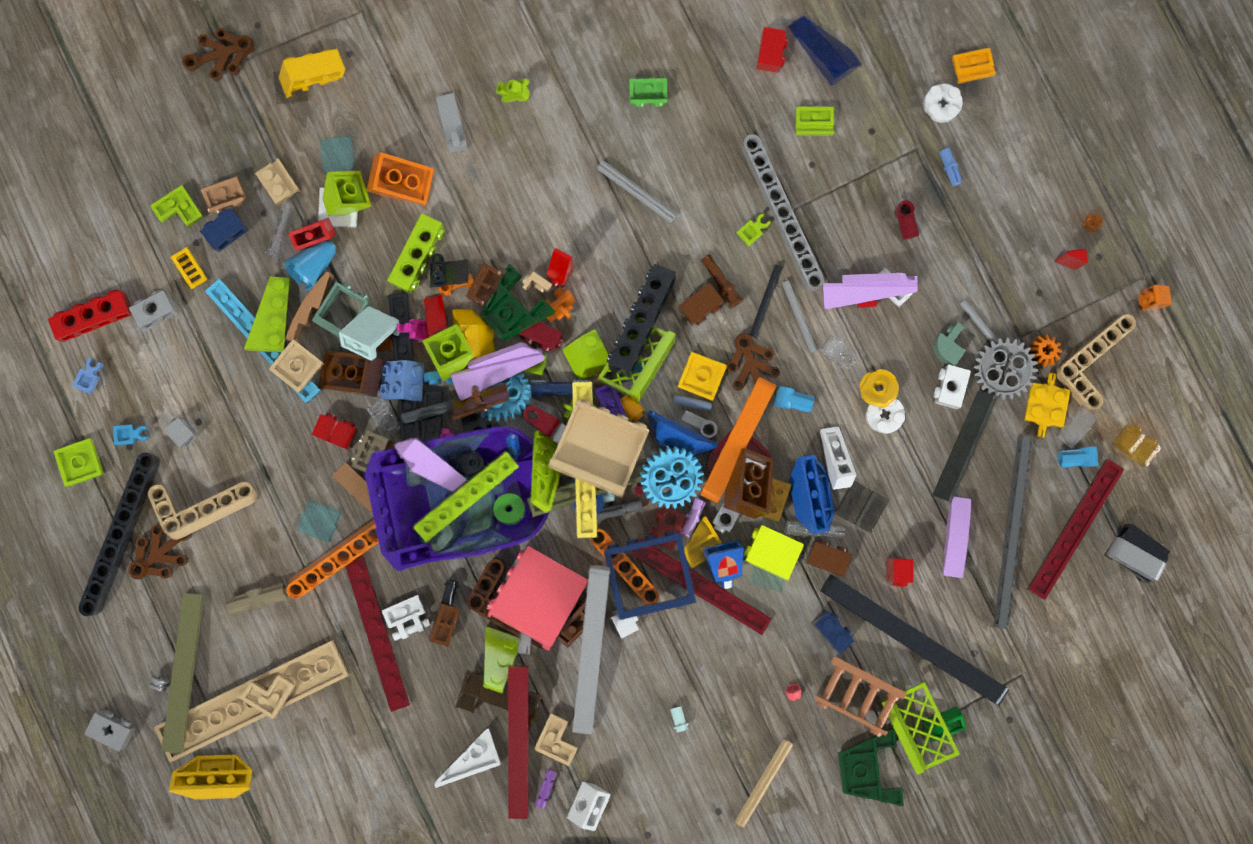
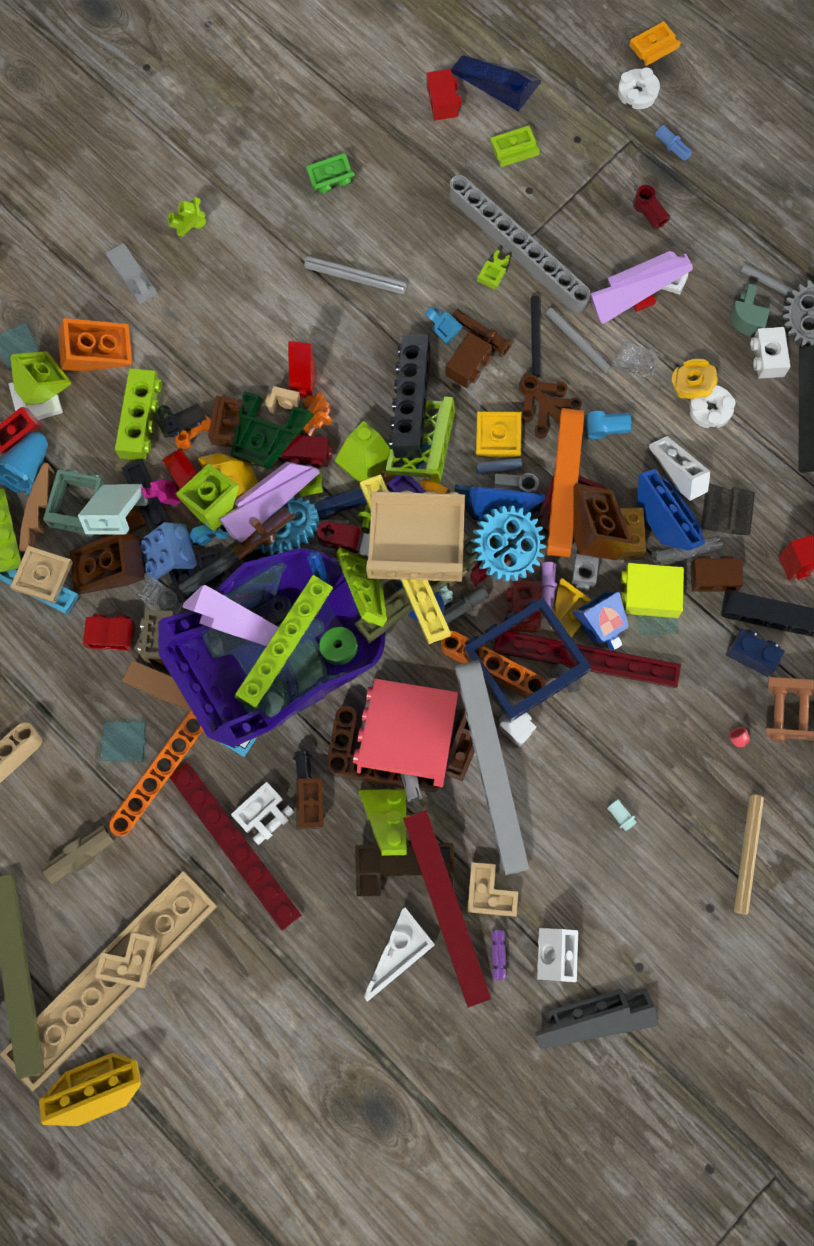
camera: 15 degrees left, 10 degrees down
none -> dark azure plate [425,307,463,343]

